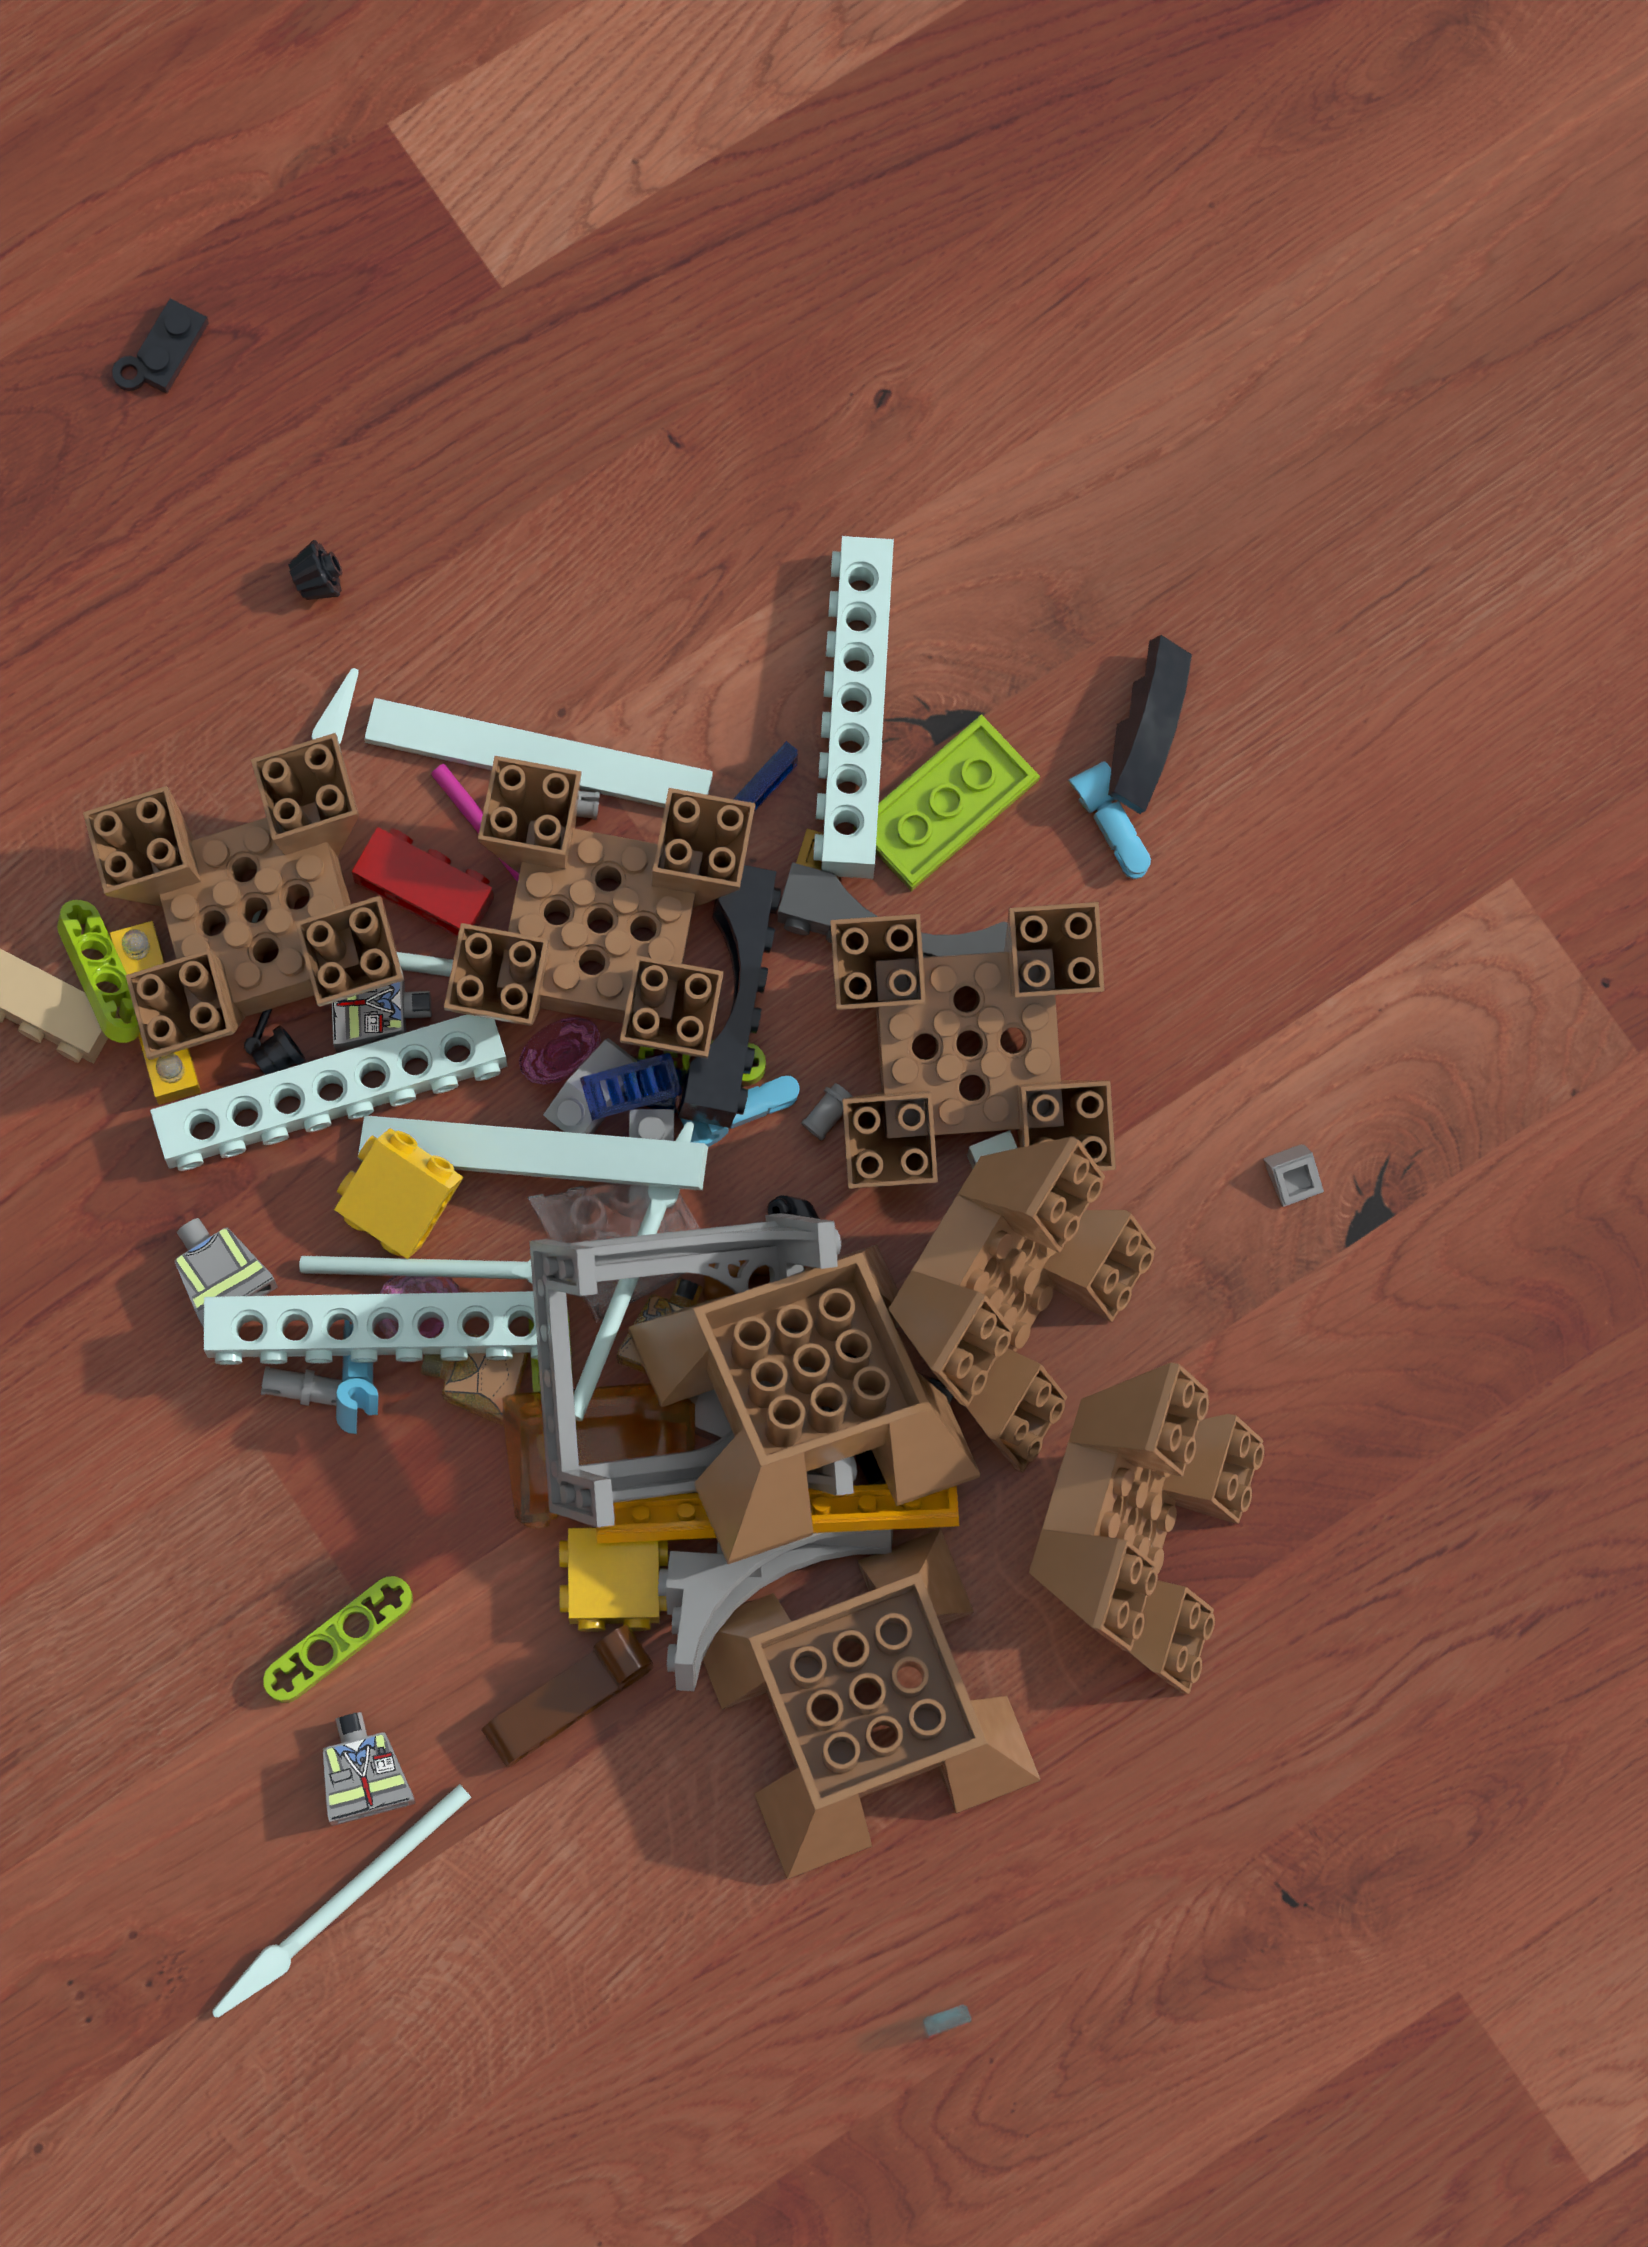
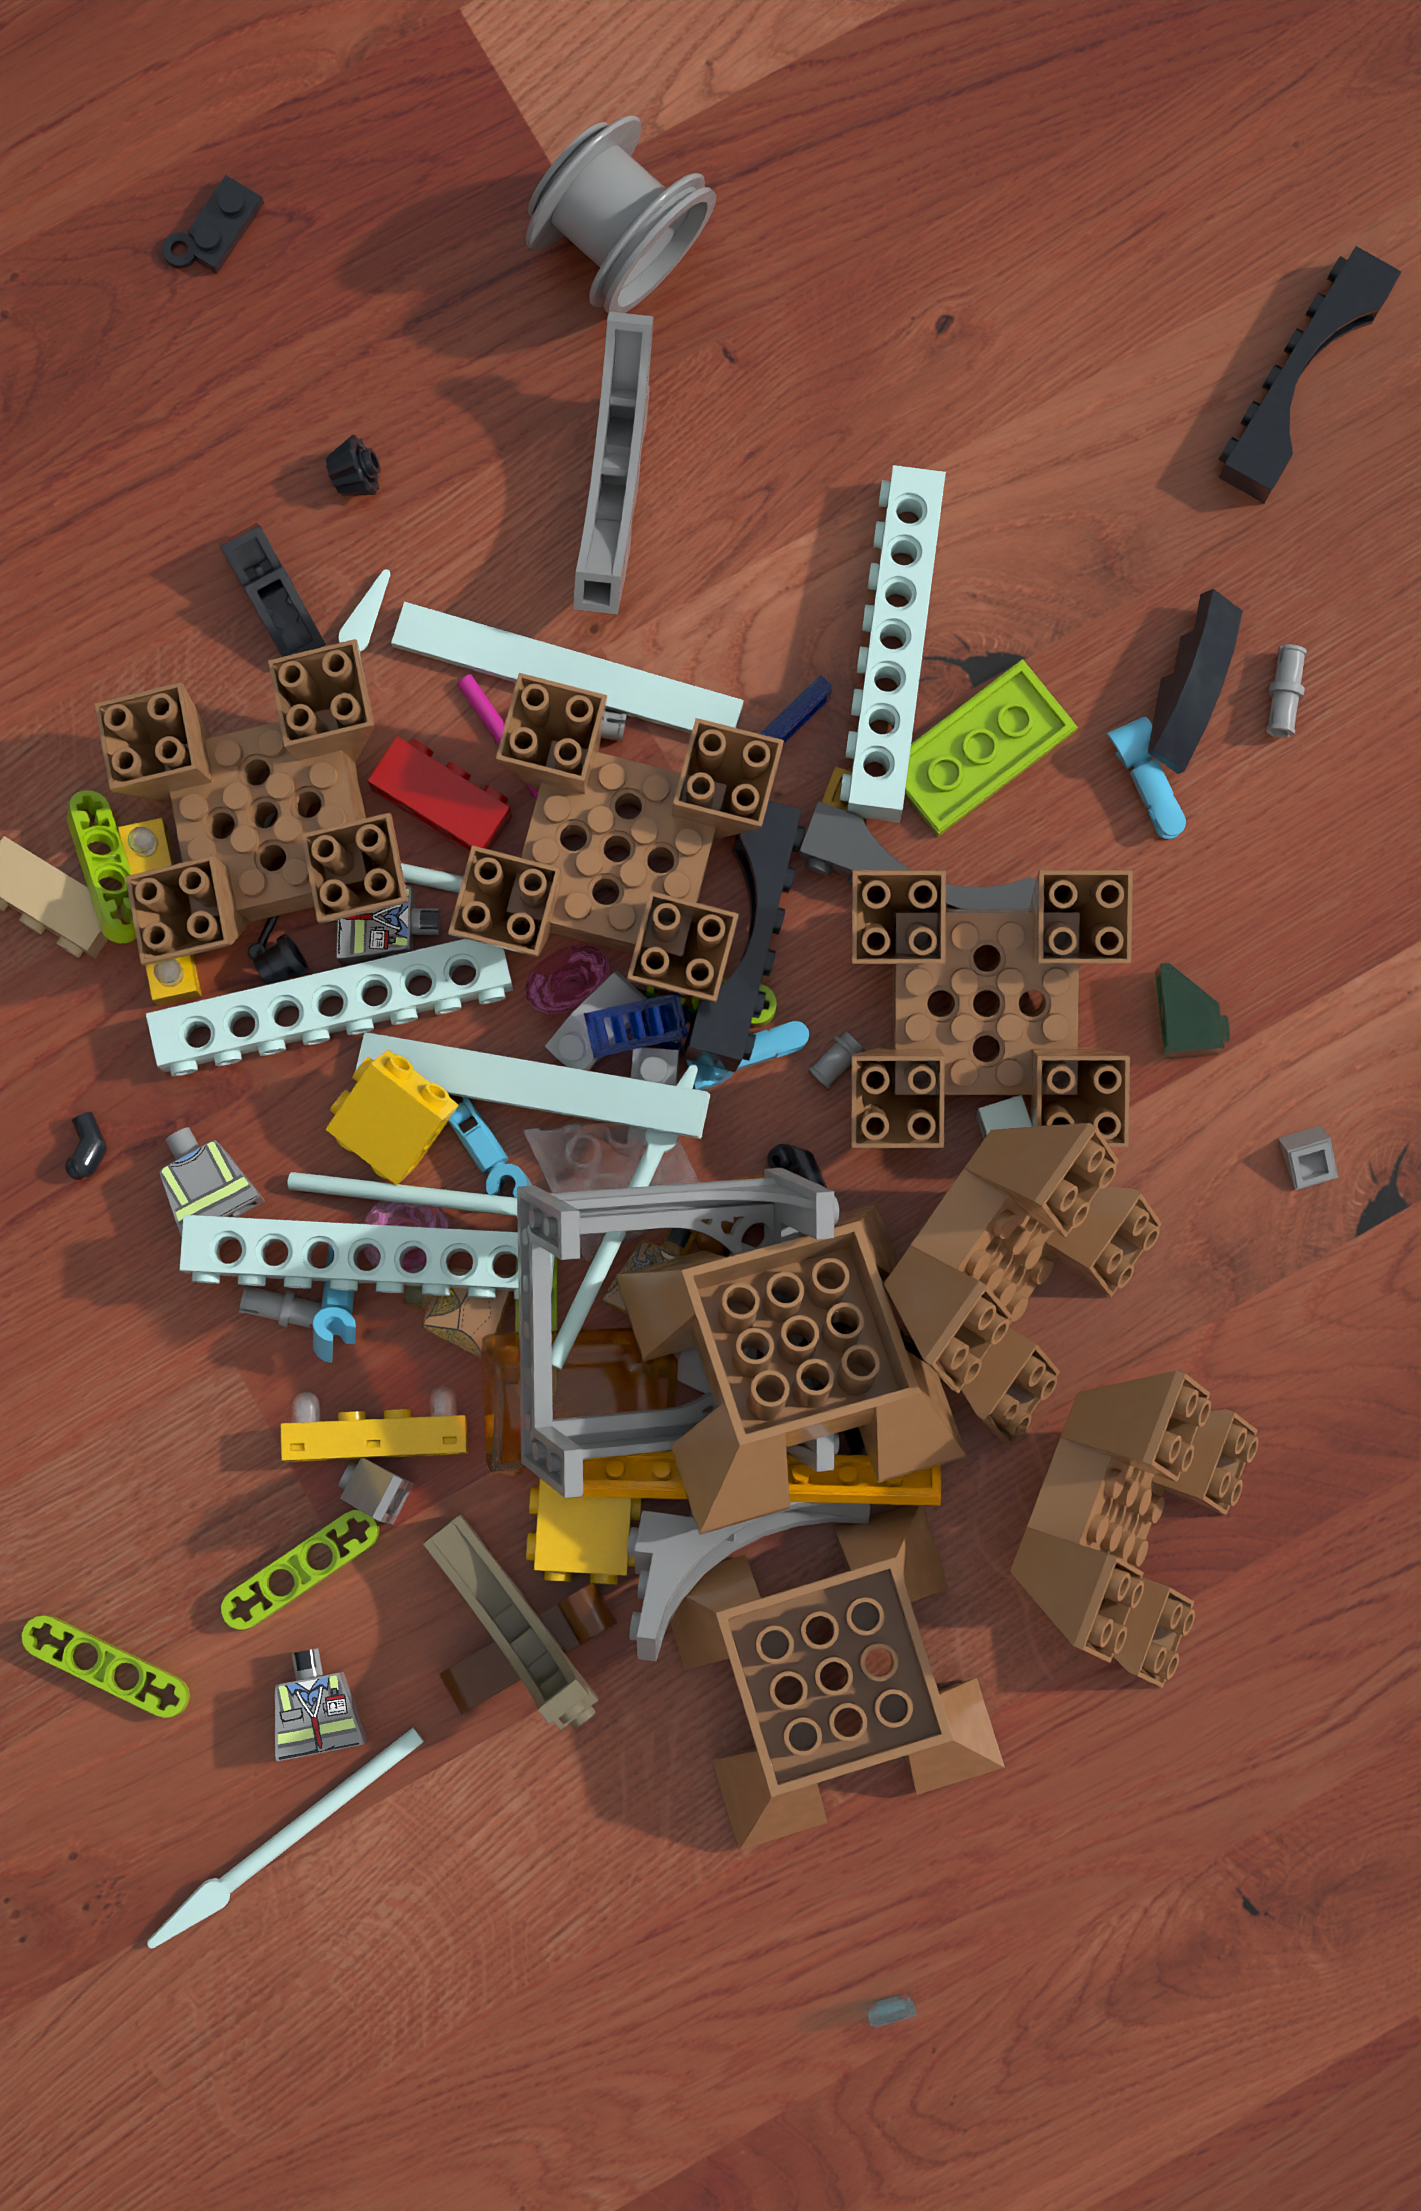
camera: 10 degrees right, 5 degrees up
none -> lime beam [22,1615,190,1718]
none -> black arm [65,1112,107,1180]
none -> black slope [218,523,326,657]
none -> yellow piece [281,1385,469,1462]
none -> light grey slope [338,1457,414,1524]
none -> dark tan arch [423,1513,598,1730]
none -> medium azure piece [448,1097,532,1198]
none -> light grey wheel [525,115,717,314]
none -> light grey arch [573,311,654,615]
none -> clear green slope [1155,963,1230,1059]
none -> black arch [1218,246,1402,504]
none -> light grey pin [1266,644,1307,738]

